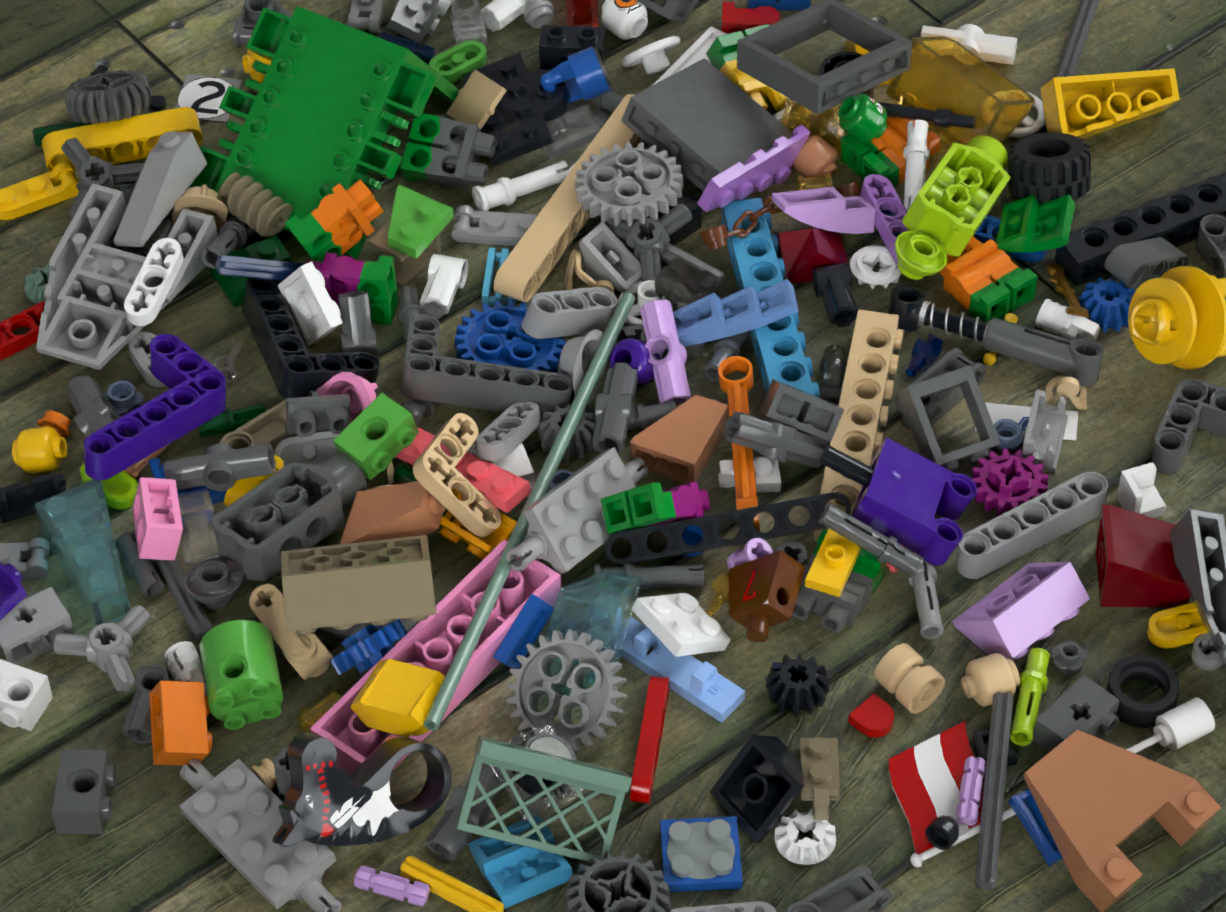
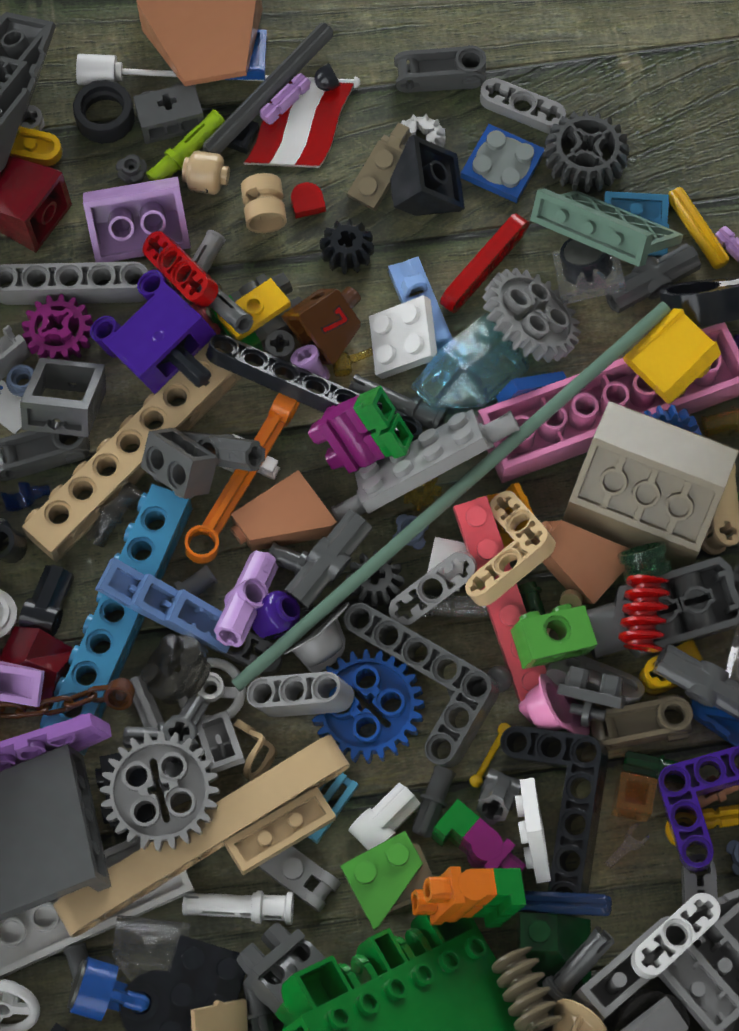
camera: 150 degrees left, 20 degrees up
none -> red beam [143,231,218,308]
none -> tan plate [224,787,336,875]
none -> yellow hinge [469,723,511,788]
none -> clear orange brick [611,772,657,822]
none -> clear green wheel [617,541,672,582]
none -> red piece [618,574,670,652]

